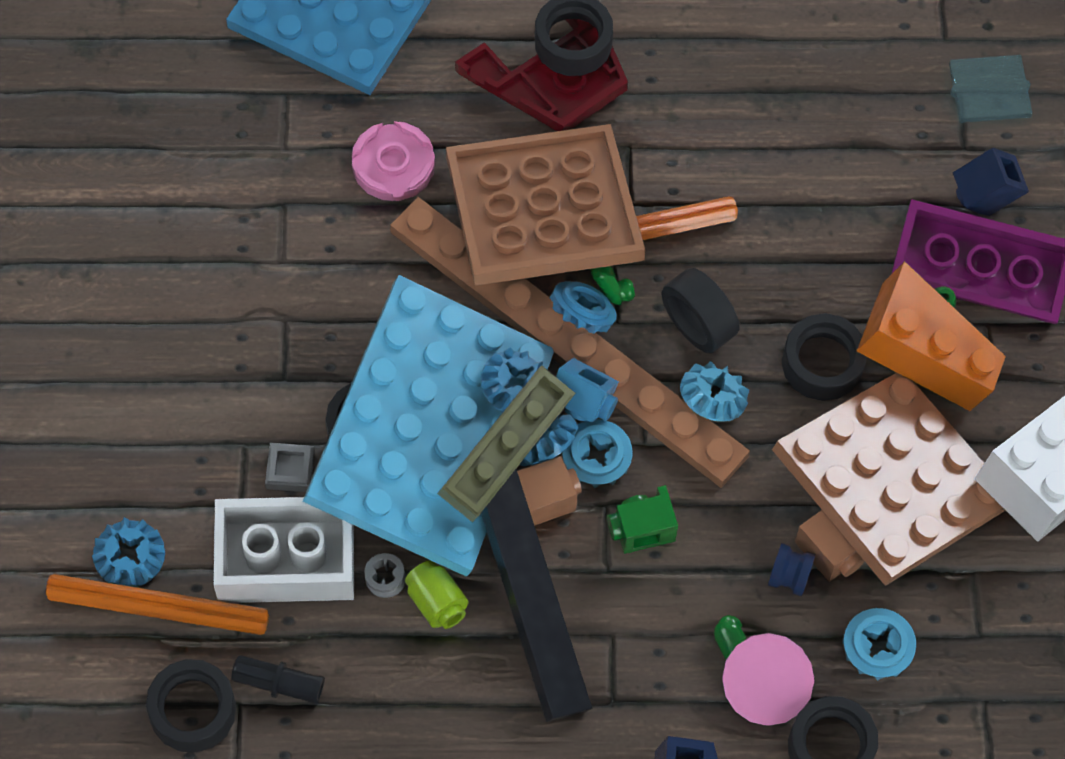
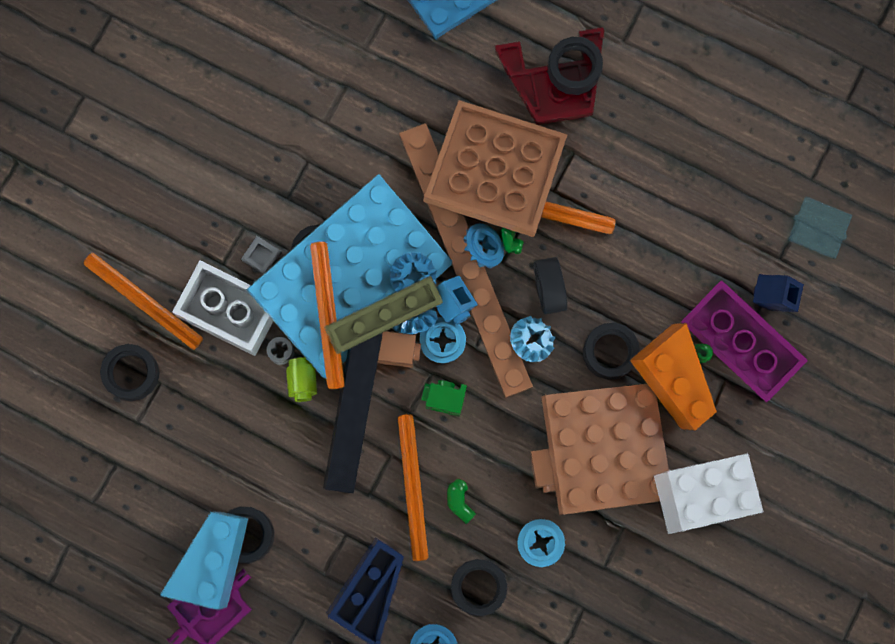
camera: 30 degrees right, 15 degrees up
dark azure gear [92,517,165,587] -> none
black axle [231,655,325,705] -> none
bright pink tile [352,121,435,201] -> none
bright pink tile [722,633,815,726] -> none
dark blue wheel [768,543,816,597] -> none
none -> orange axle [310,241,344,389]
none -> orange axle [398,414,428,561]

